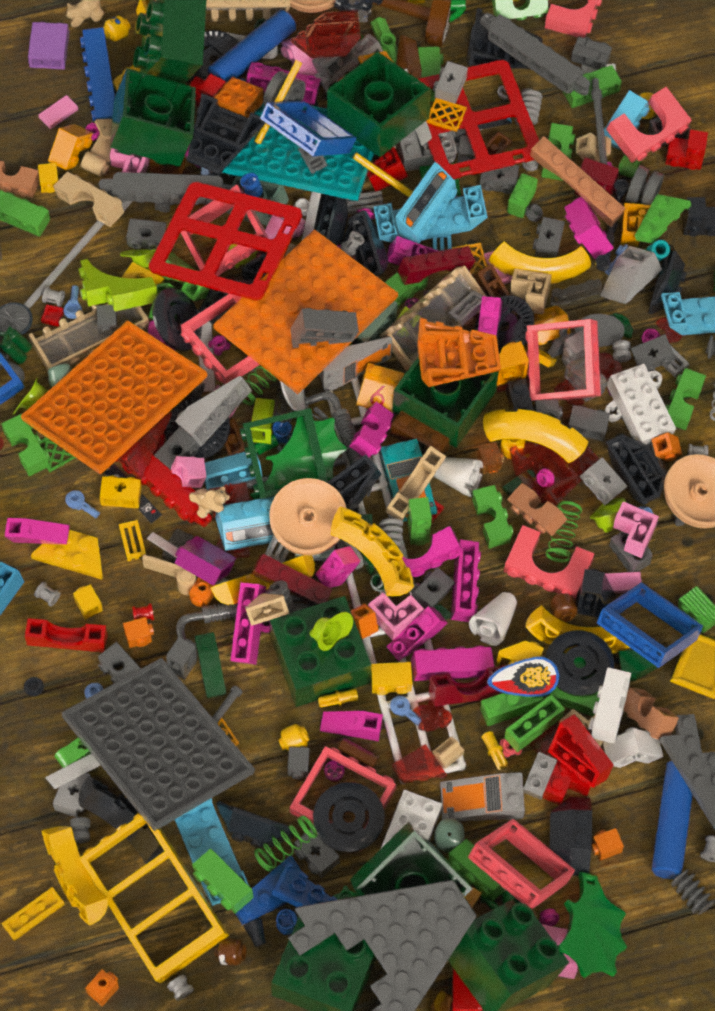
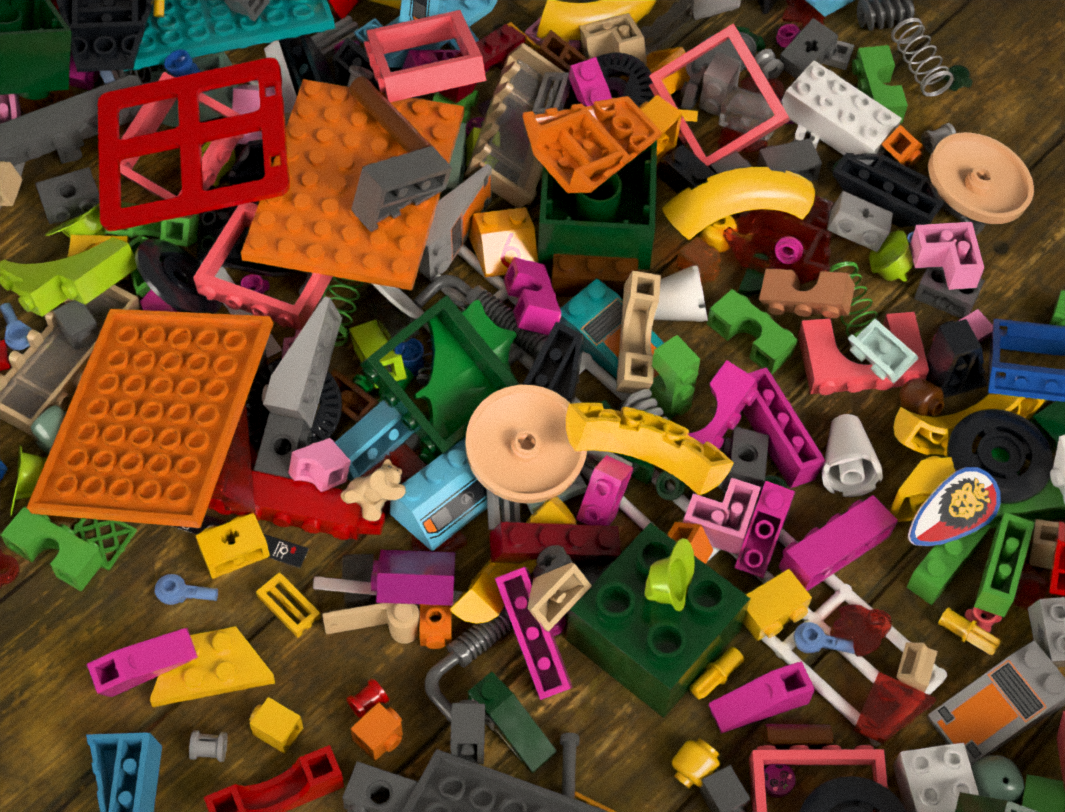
camera: 30 degrees left, 5 degrees down
dark red arch [429,665,506,707] -> none
none -> reddish brown piece [349,76,432,153]
none -> coral window [364,10,486,102]
none -> light aqua bracket [848,319,919,384]

